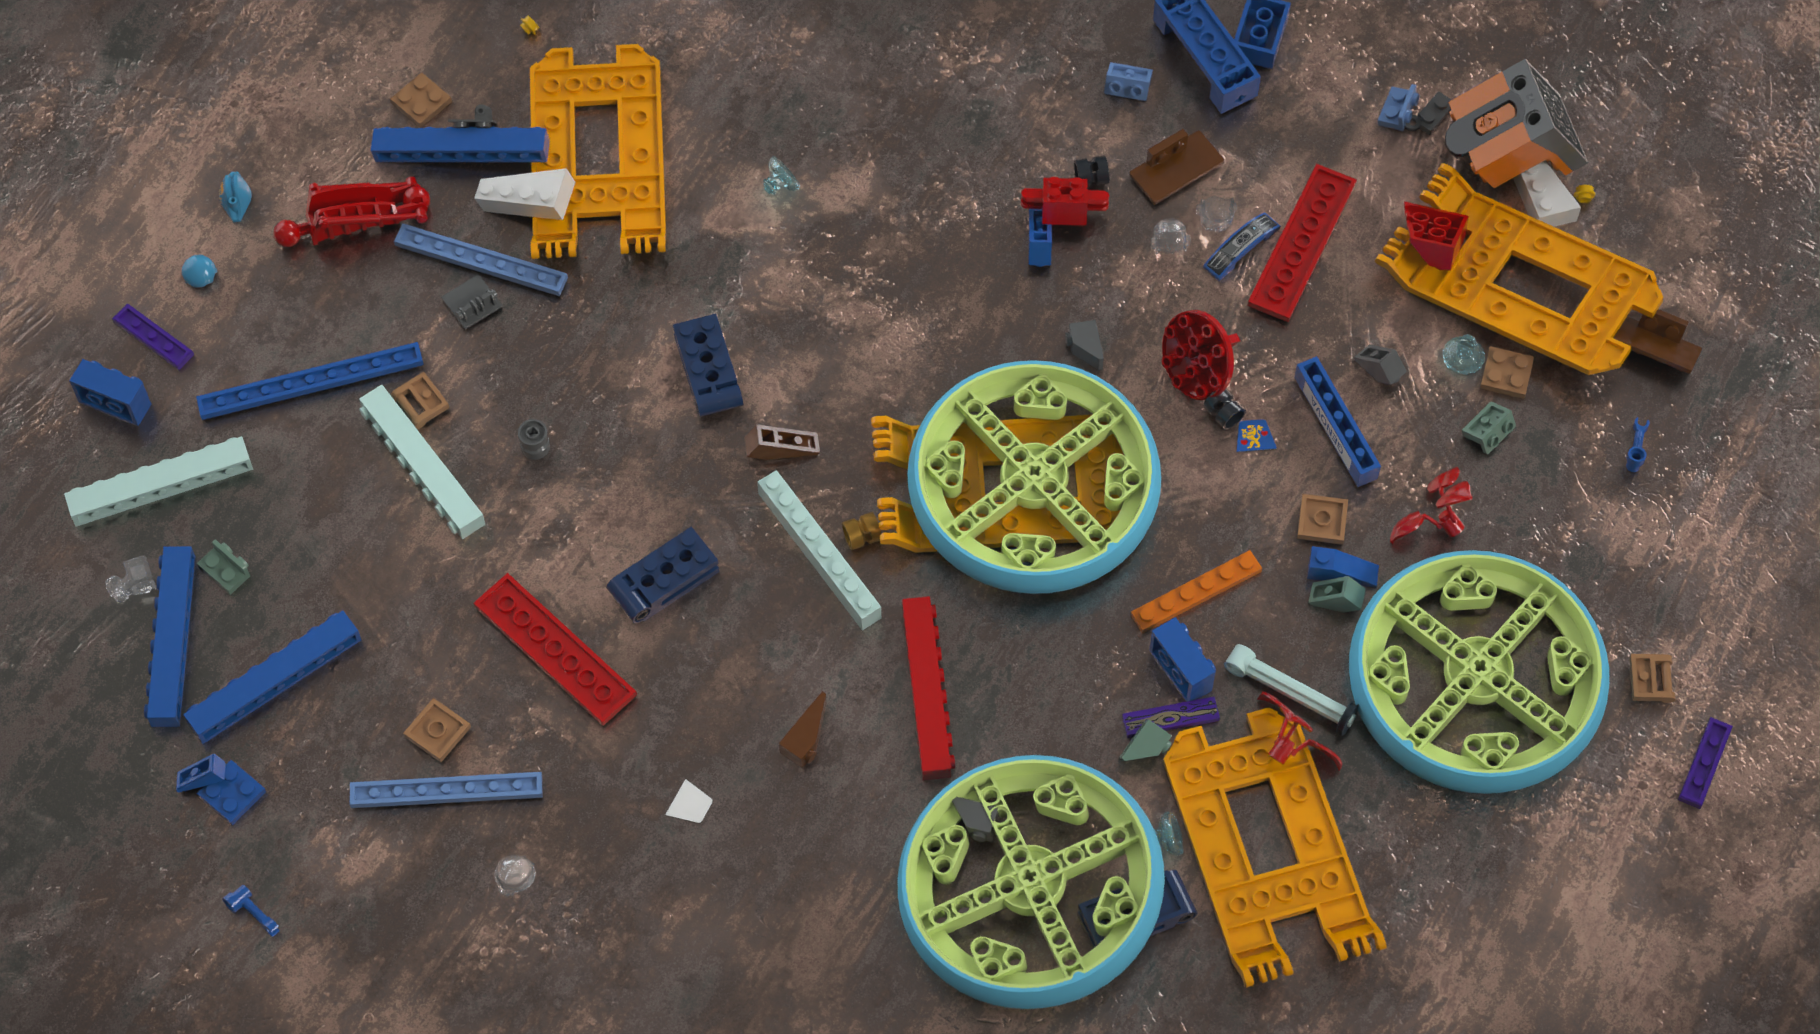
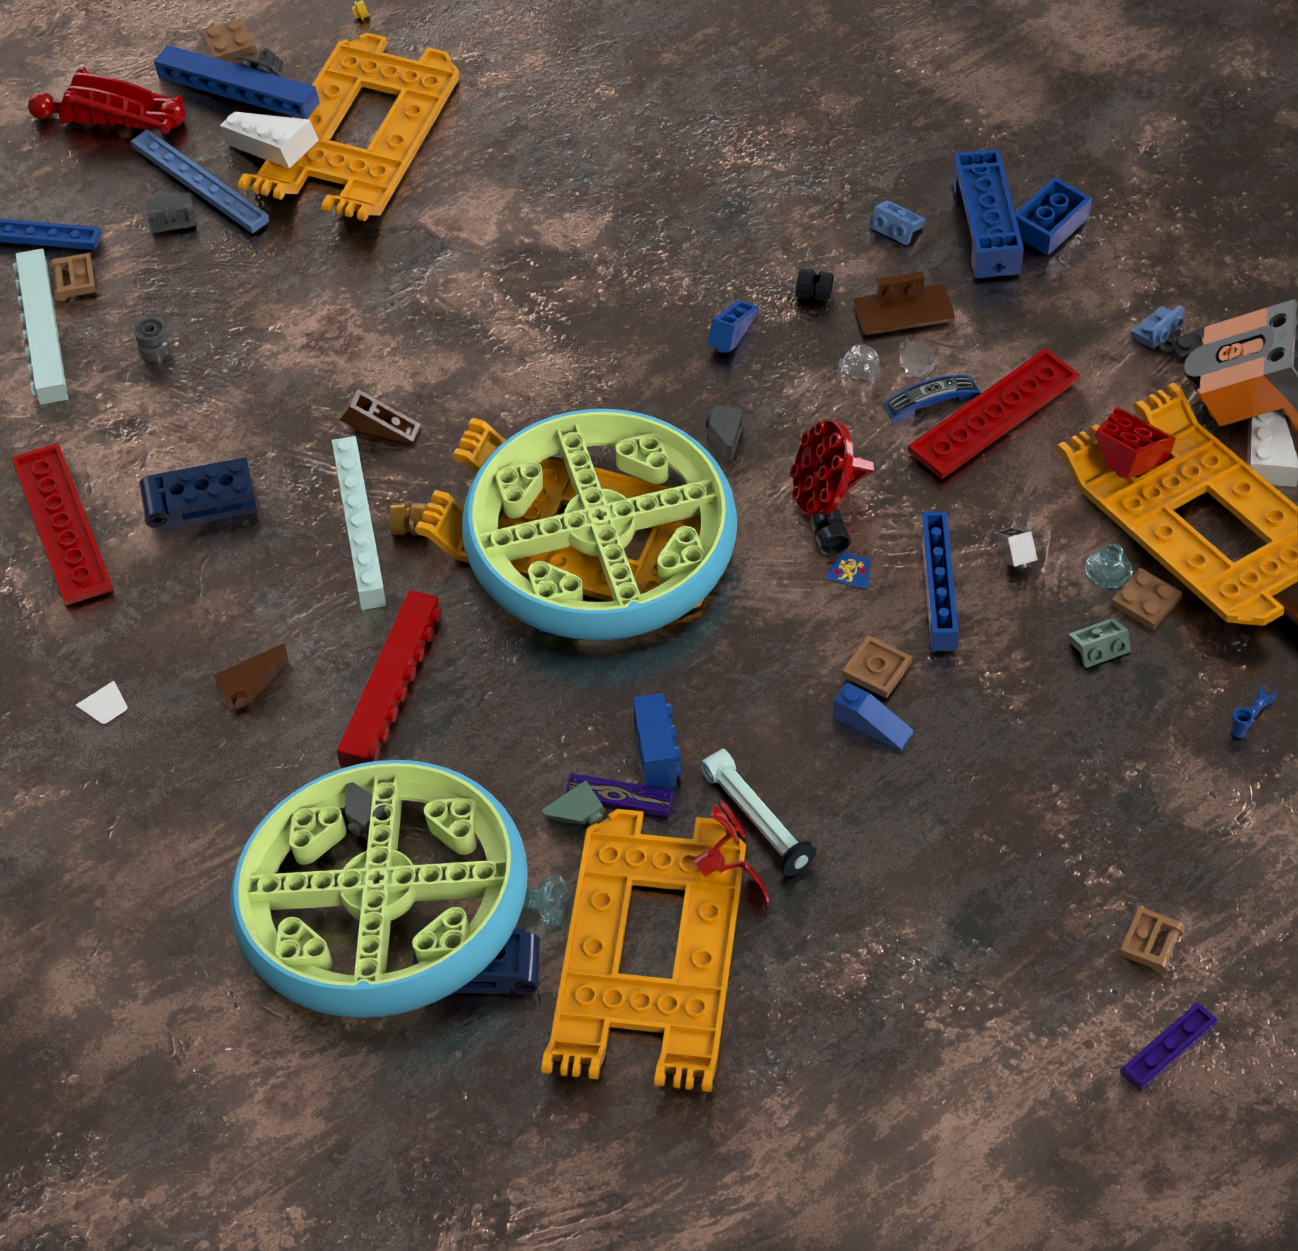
camera: 25 degrees right, 10 degrees down
dark azure hat [219,171,252,222] -> none
dark blue hinge [673,314,744,417] -> none
clear light blue hair [763,156,800,195] -> none
red brick [1020,177,1110,225] -> none
orange plate [1130,550,1262,634] -> none
sand green slope [1308,576,1366,613] -> none
yellowish green wheel [1349,550,1609,794] -> none
red plant [1390,466,1472,545] -> none

